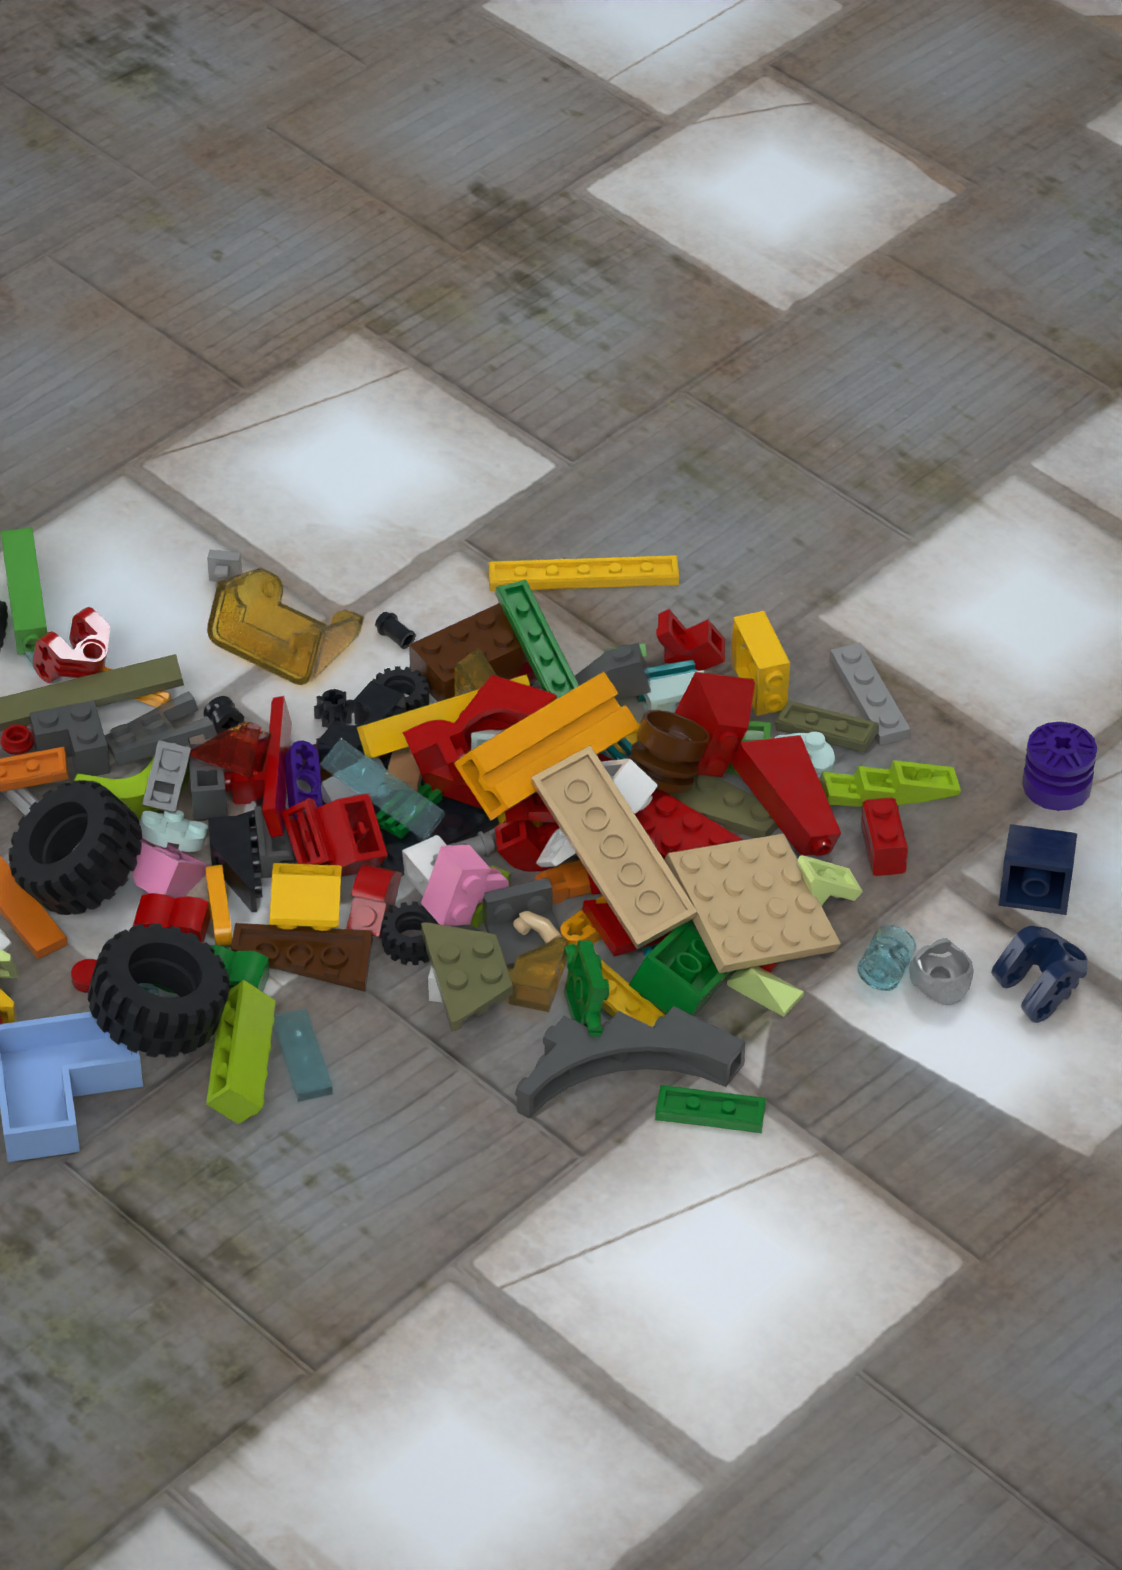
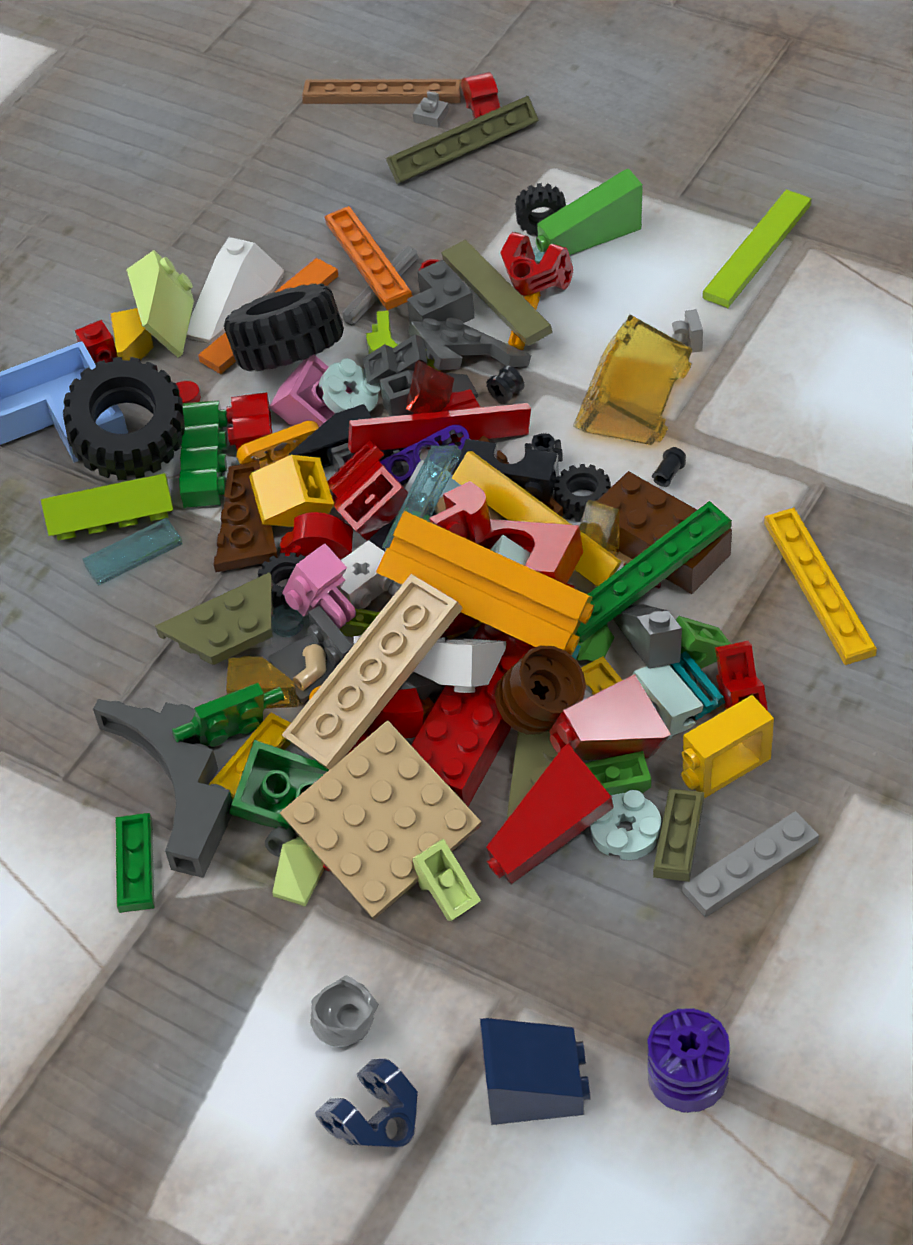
camera: 80 degrees right, 5 degrees up
lime slope [819,760,961,807] -> none
clear light blue wheel [857,925,917,991] -> none
red brick [861,797,908,876] -> none
none -> dark grey hinge [265,826,296,857]
none -> lime tile [703,189,812,308]

